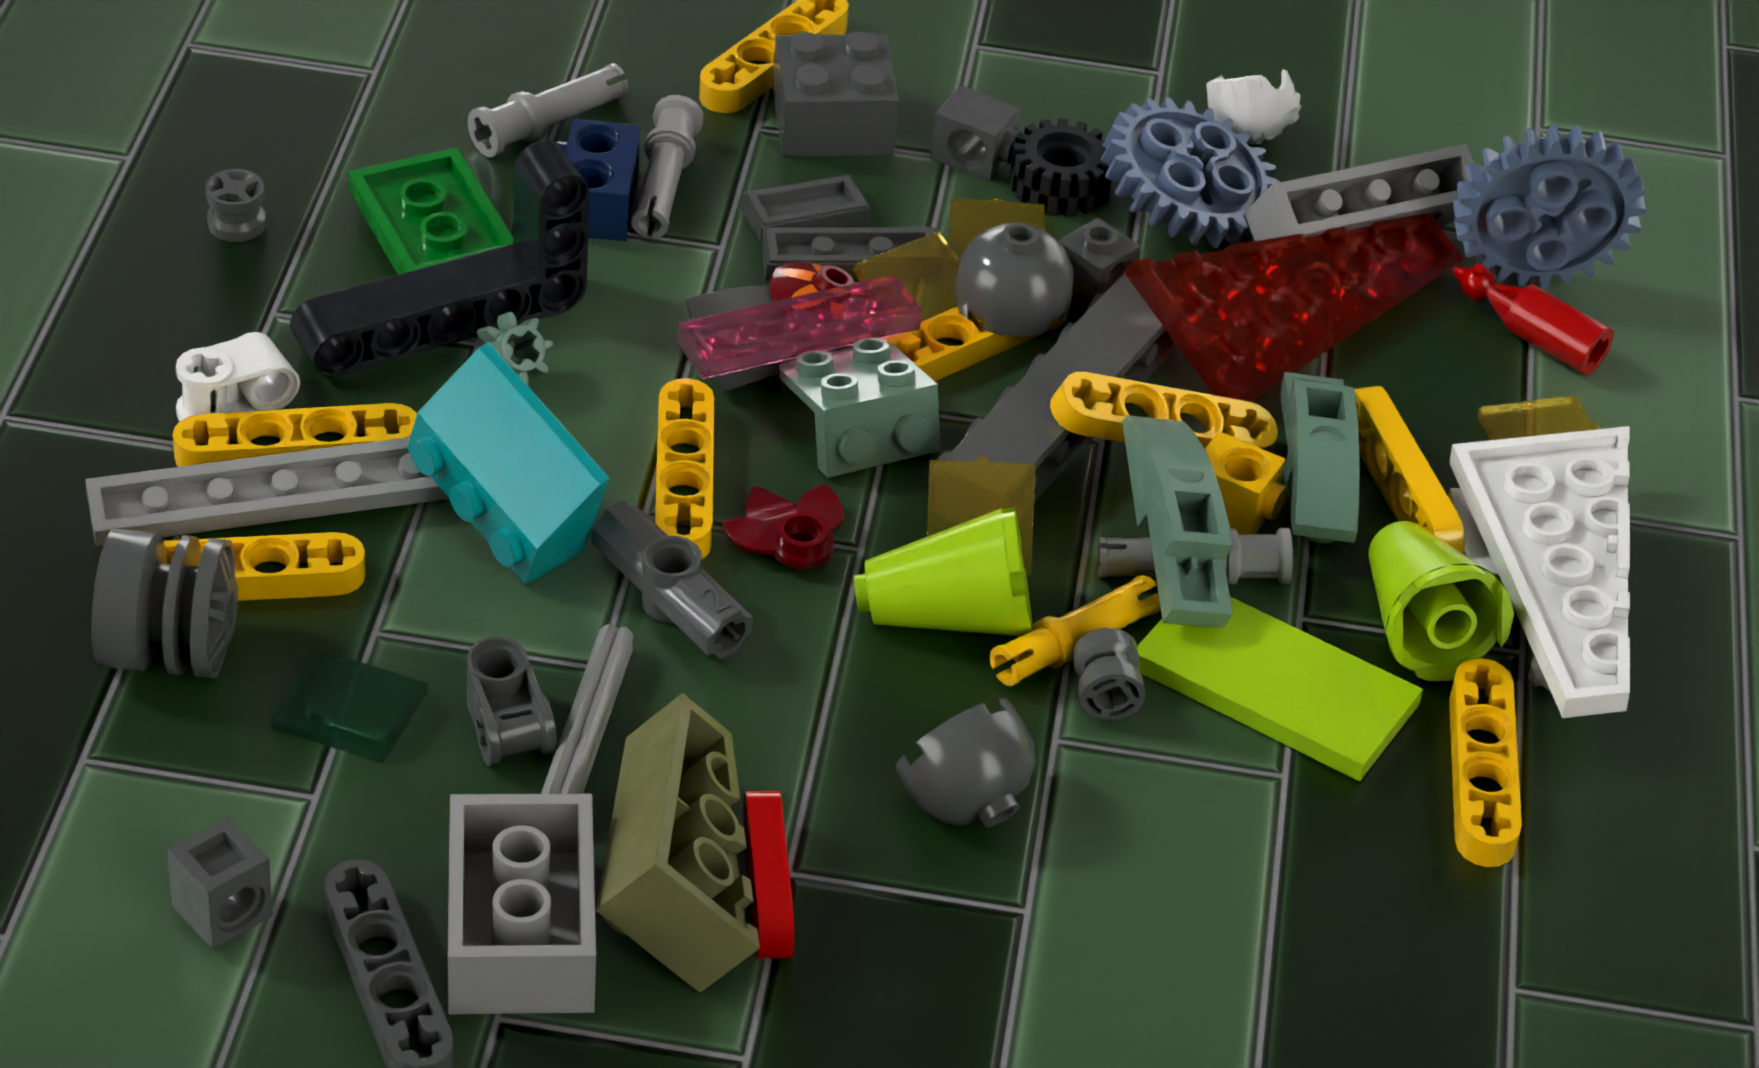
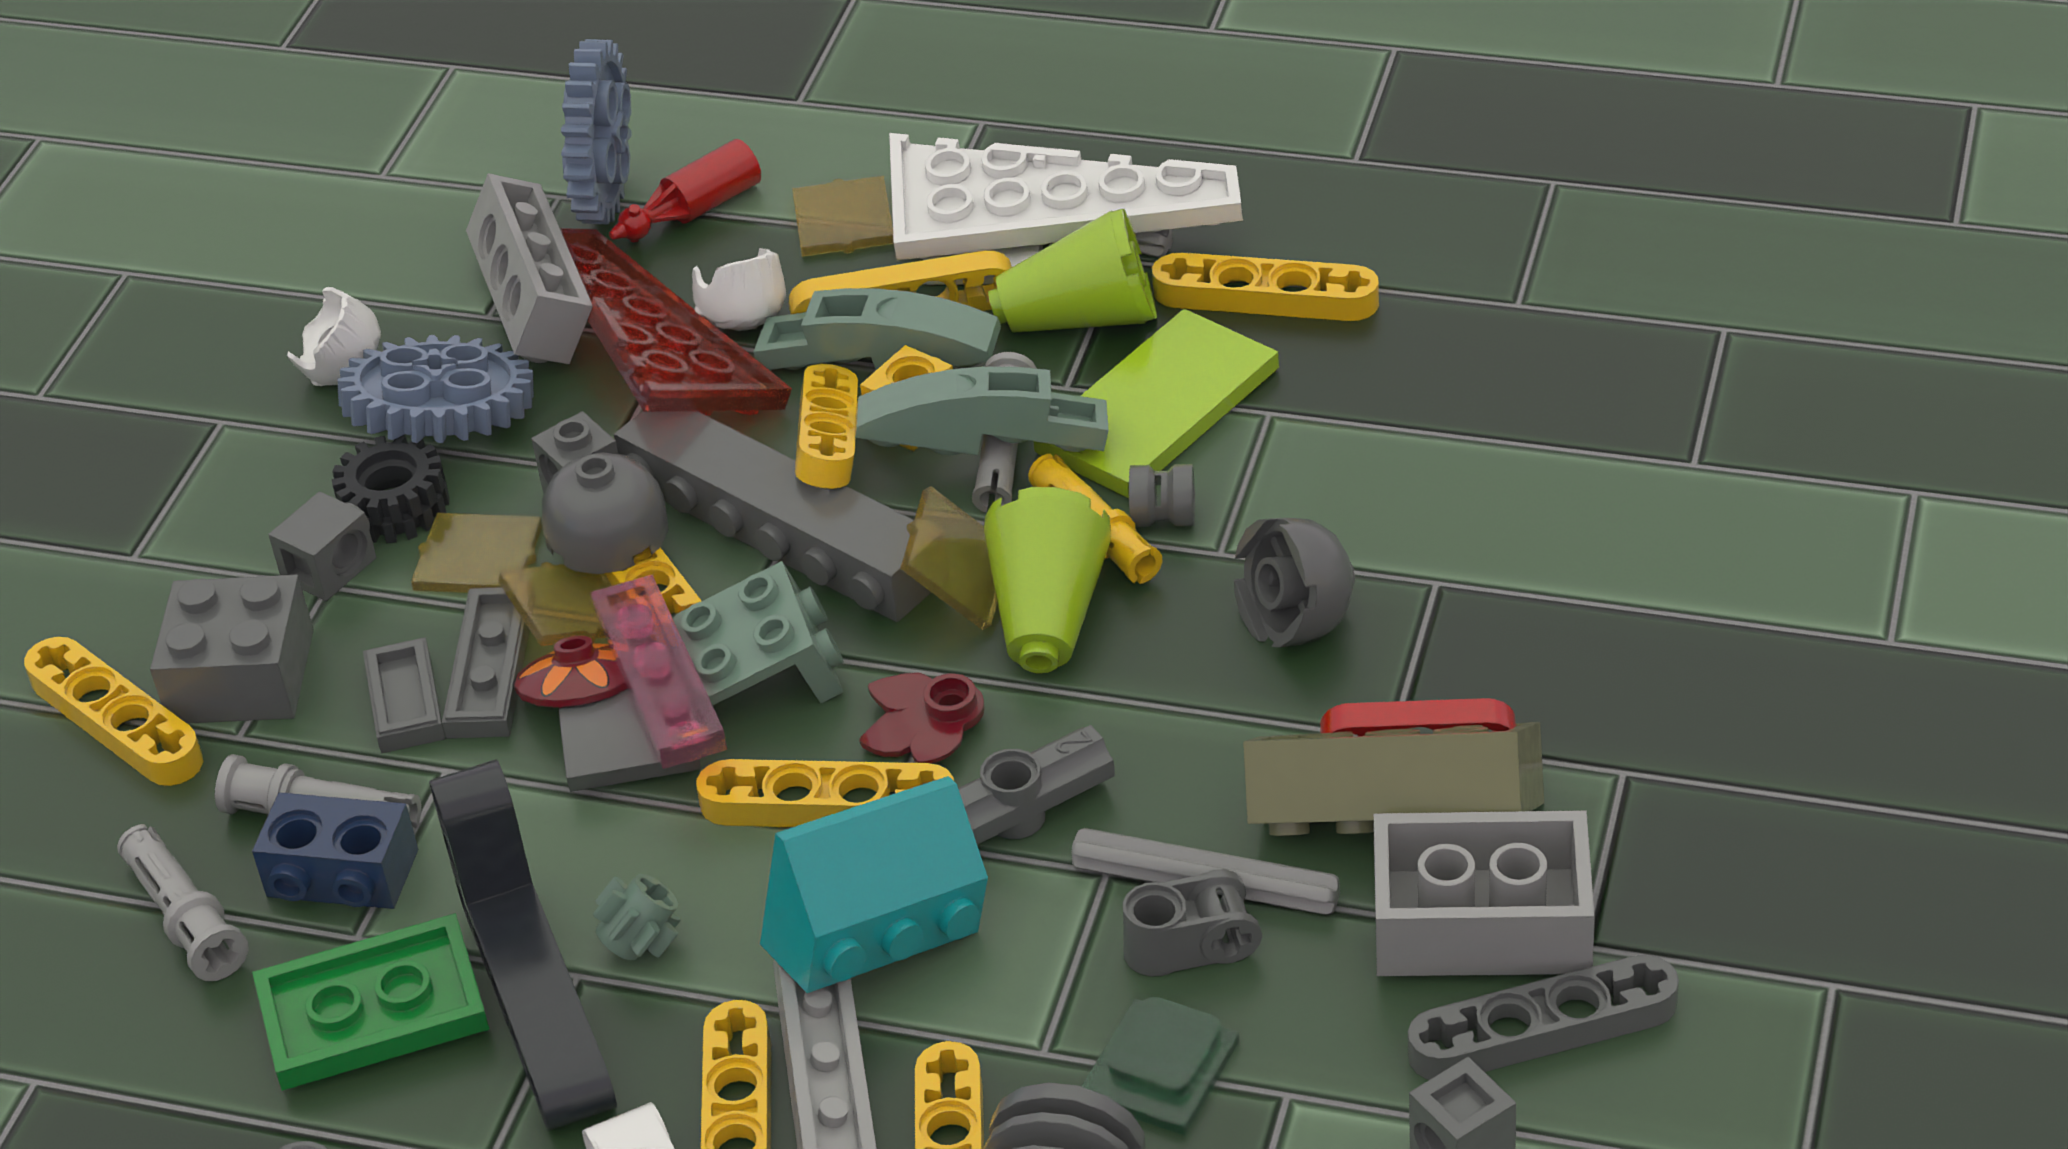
camera: 75 degrees left, 0 degrees up
none -> white hair [692,248,786,331]

